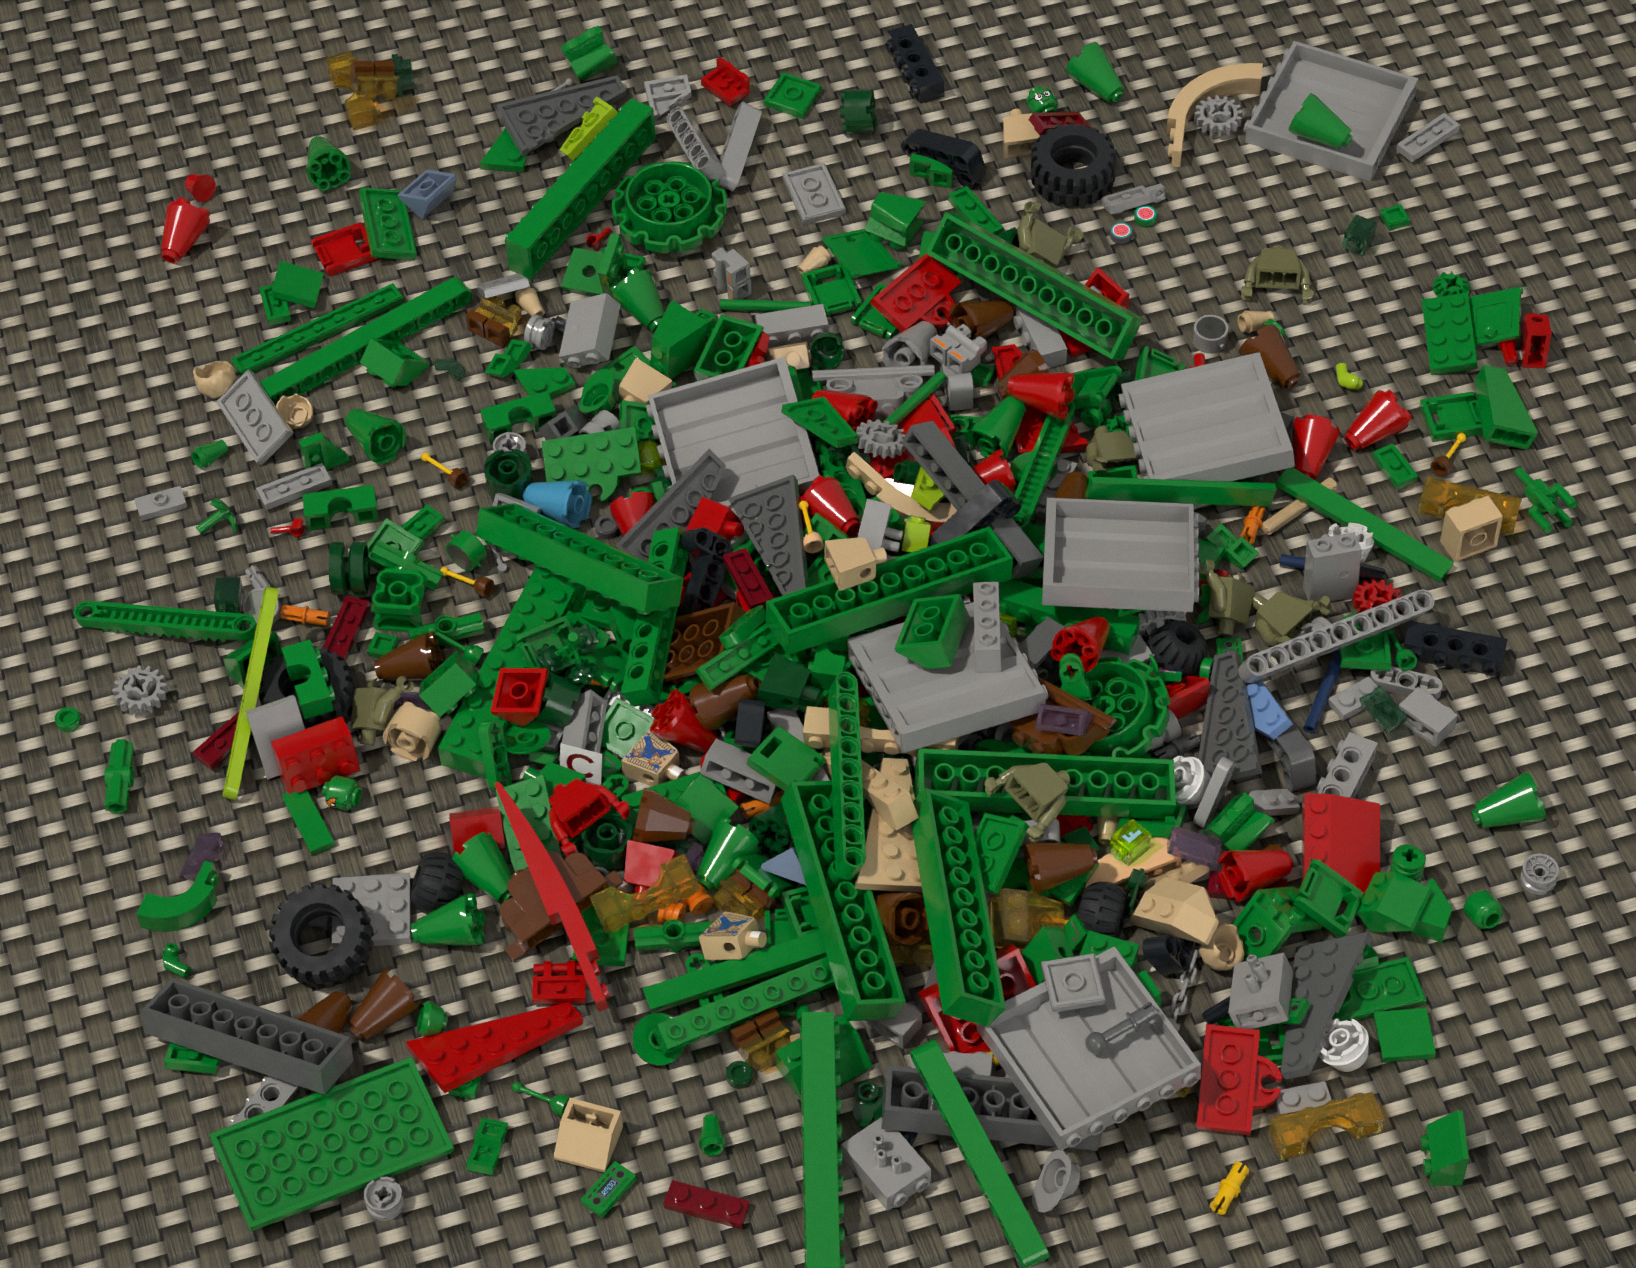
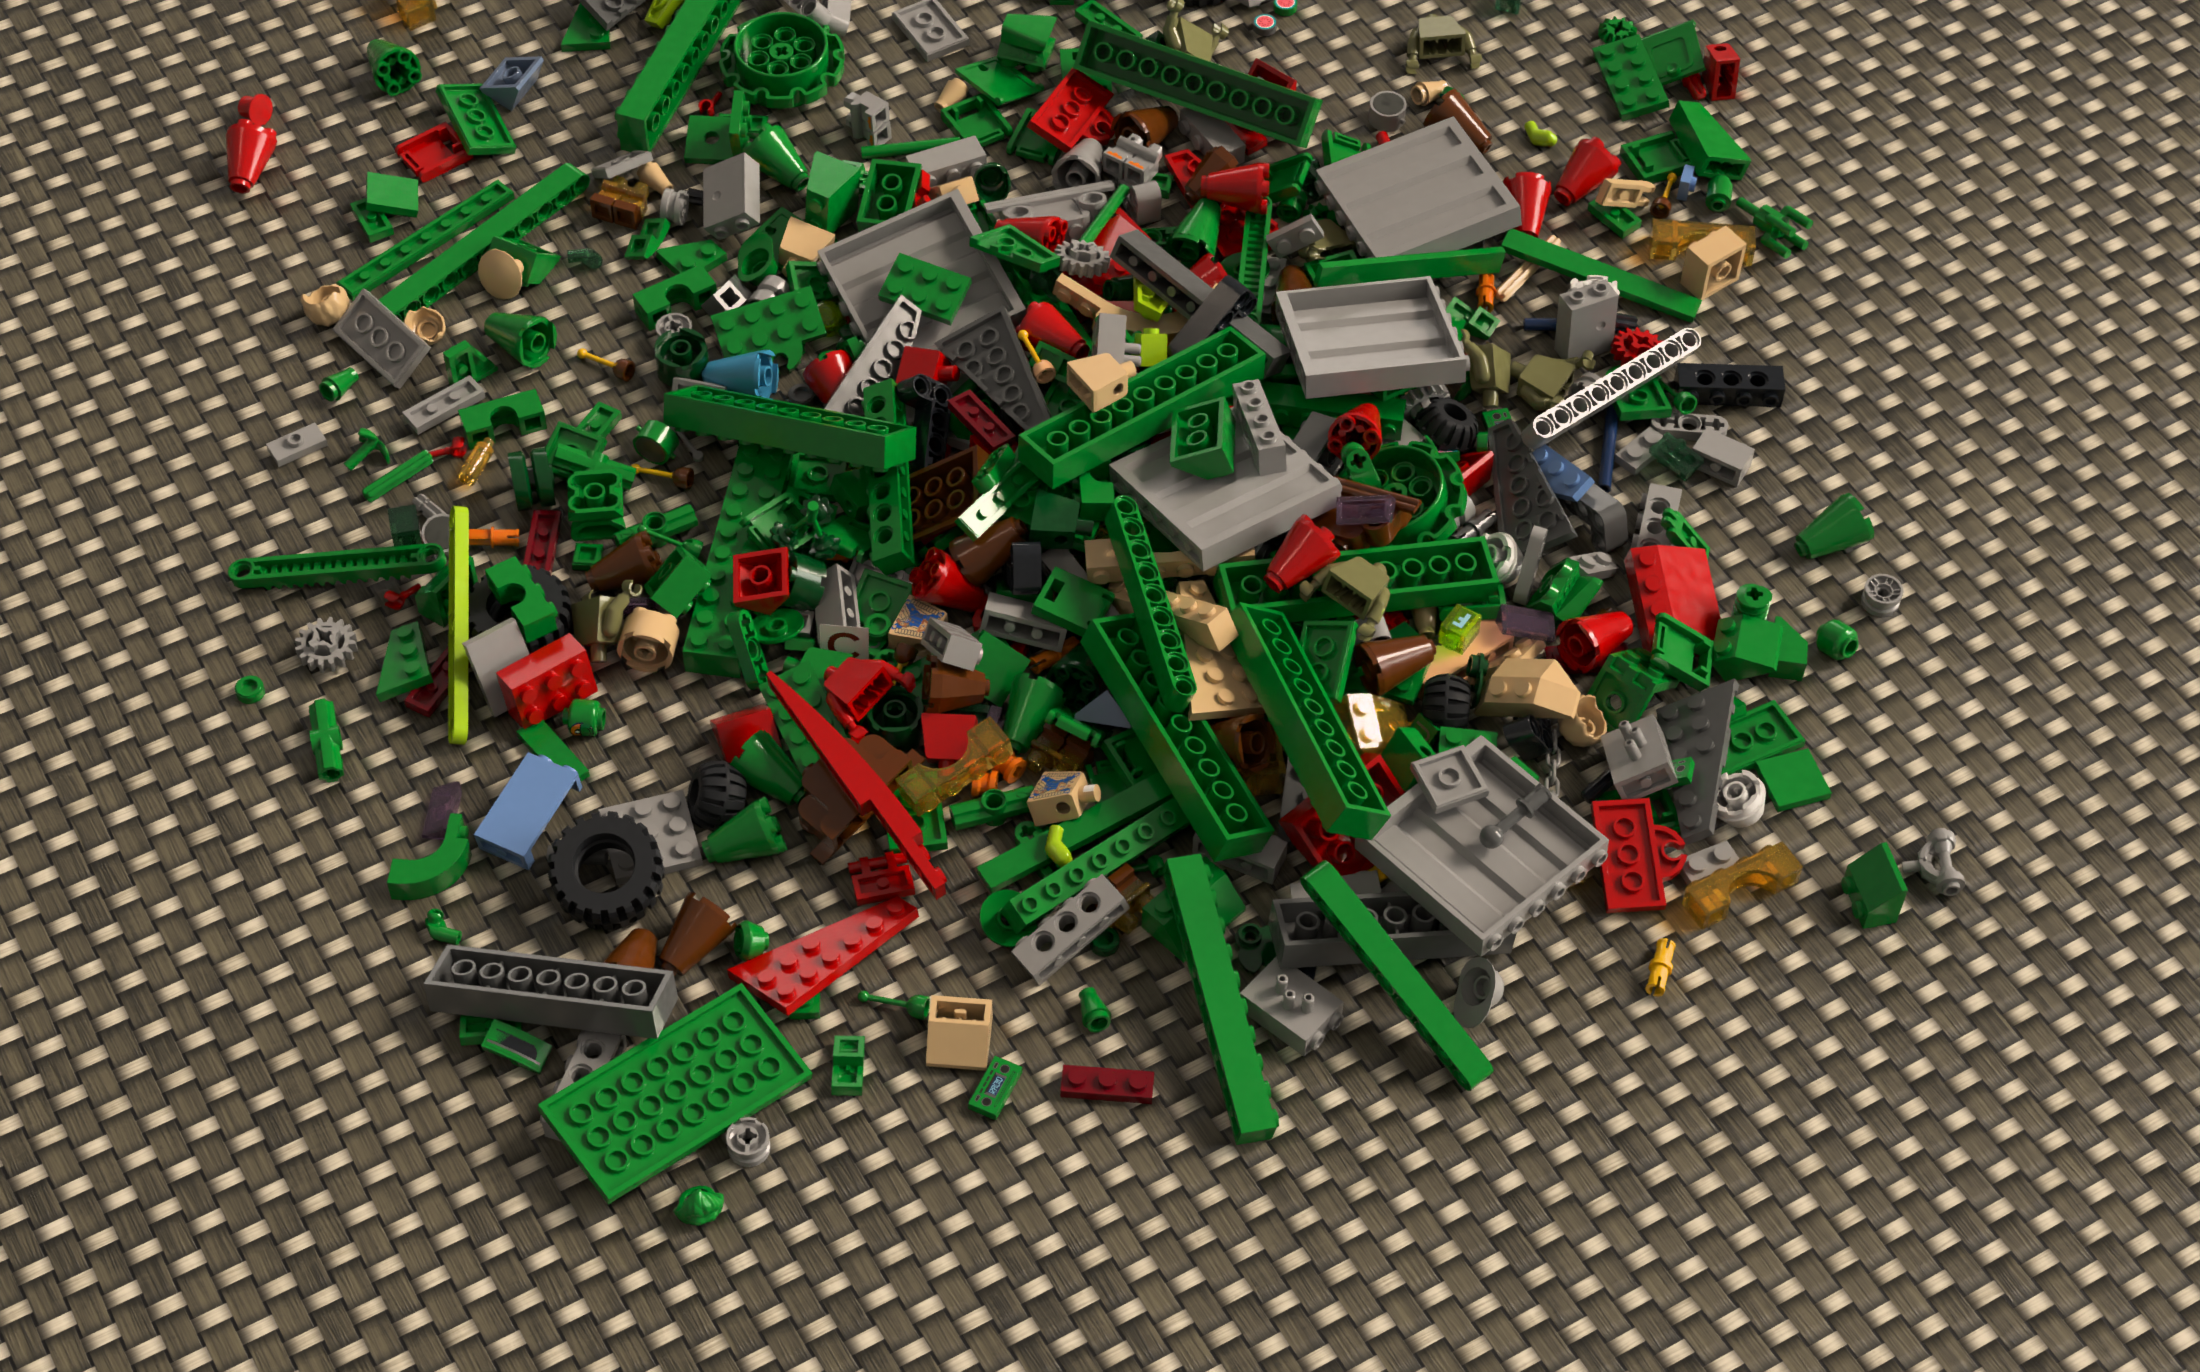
camera: 15 degrees left, 0 degrees up
none -> green axle [362,450,433,502]
none -> green wing [376,621,433,702]
none -> red hand [384,583,421,610]
none -> clear yellow cylinder [457,437,494,486]
none -> medium blue panel [474,752,582,870]
none -> tan dish [478,249,524,300]
none -> green slope [481,1019,553,1074]
none -> green piece [673,1186,724,1226]
none -> green tile [864,613,892,642]
none -> green plate [878,253,972,326]
none -> reddish brown hinge [892,642,918,686]
none -> light grey brick [920,617,983,671]
none -> light grey brick [1011,874,1130,986]
none -> lime arm [1045,825,1073,868]
none -> red cone [1263,514,1341,593]
none -> light grey plate [1266,214,1324,259]
none -> tan hinge [1595,178,1656,208]
none -> green hinge [1660,508,1710,559]
none -> medium blue plate [1677,164,1697,201]
none -> green brick [1705,175,1733,212]
none -> light grey piece [1902,828,1966,896]

